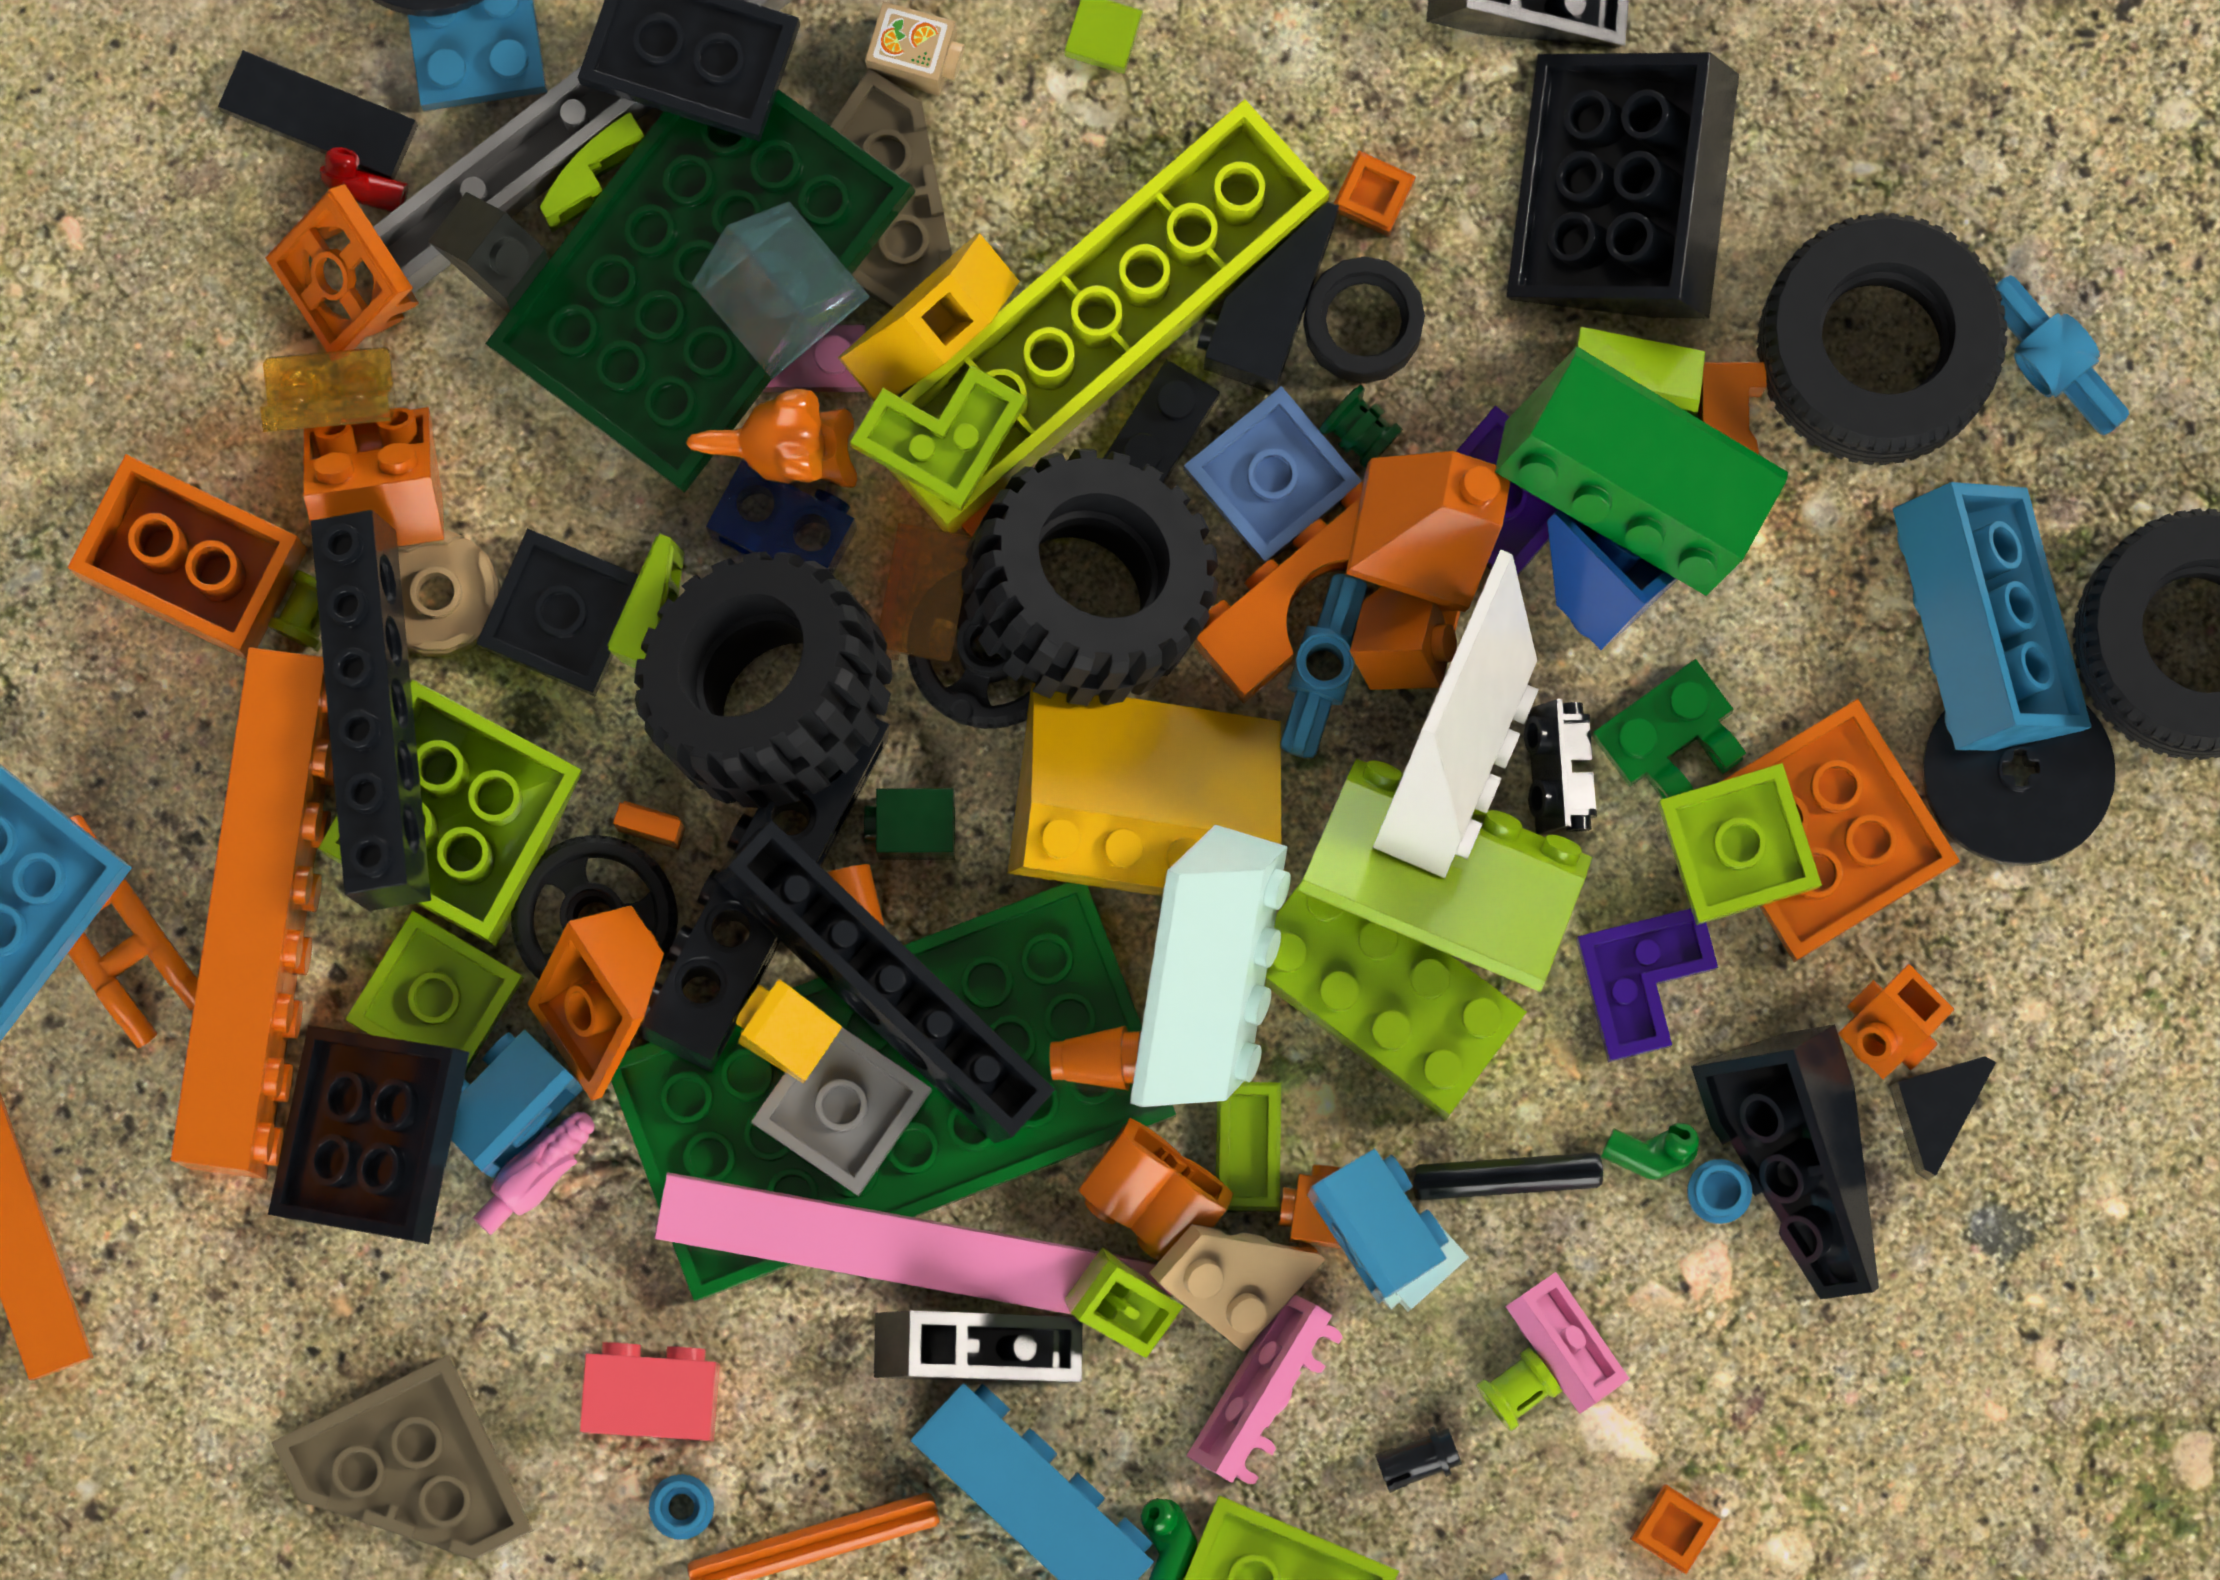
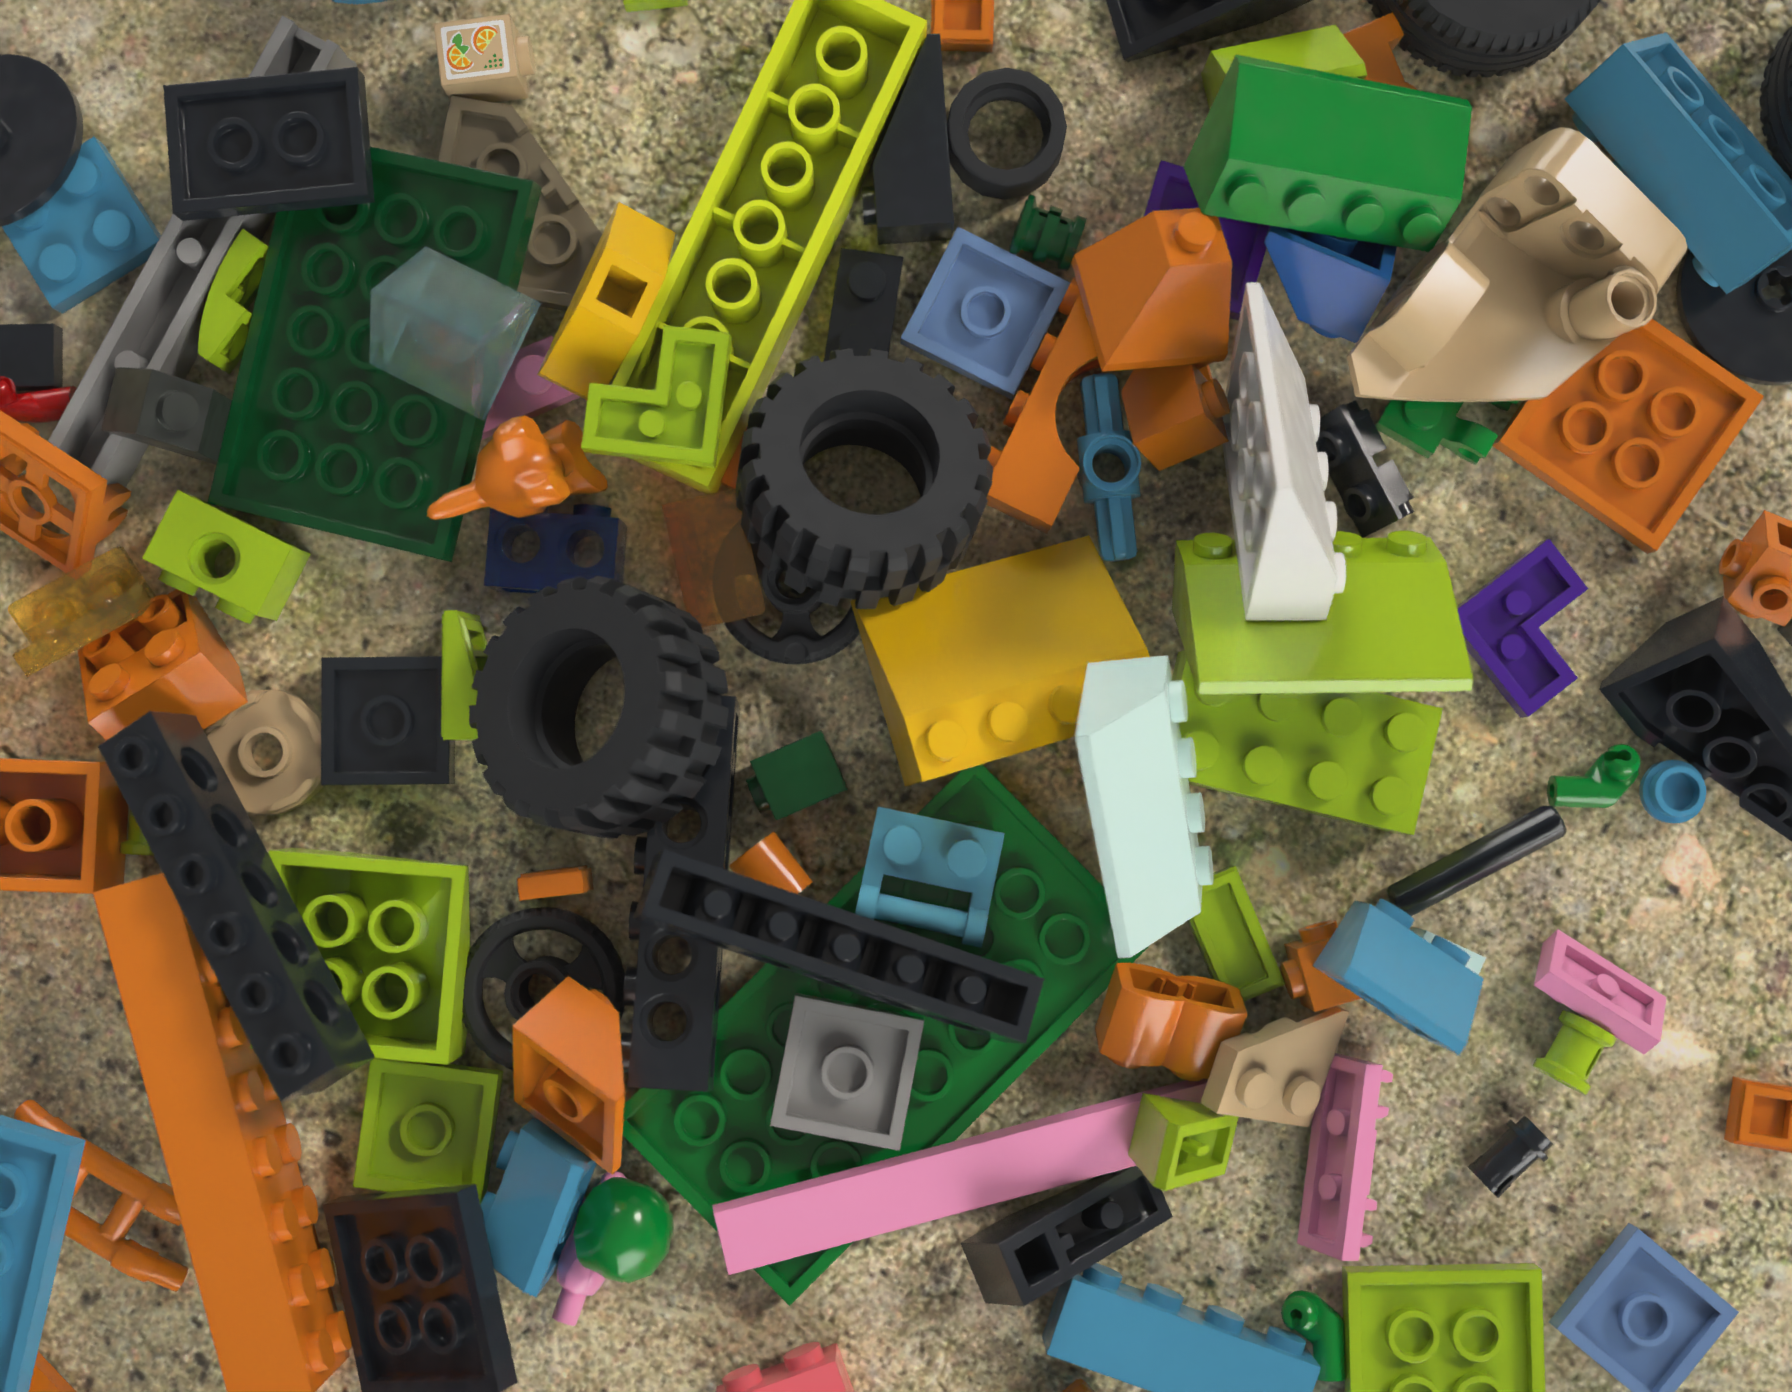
camera: 25 degrees left, 5 degrees up
yellow slope [735,979,842,1084] -> none
orange cone [1050,1026,1141,1090] -> none
lime plate [1657,763,1822,925] -> none
none -> lime brick [142,490,311,624]
none -> green hair [573,1177,674,1284]
none -> medium azure plate [855,806,1005,948]
none -> tan panel [1346,128,1688,402]

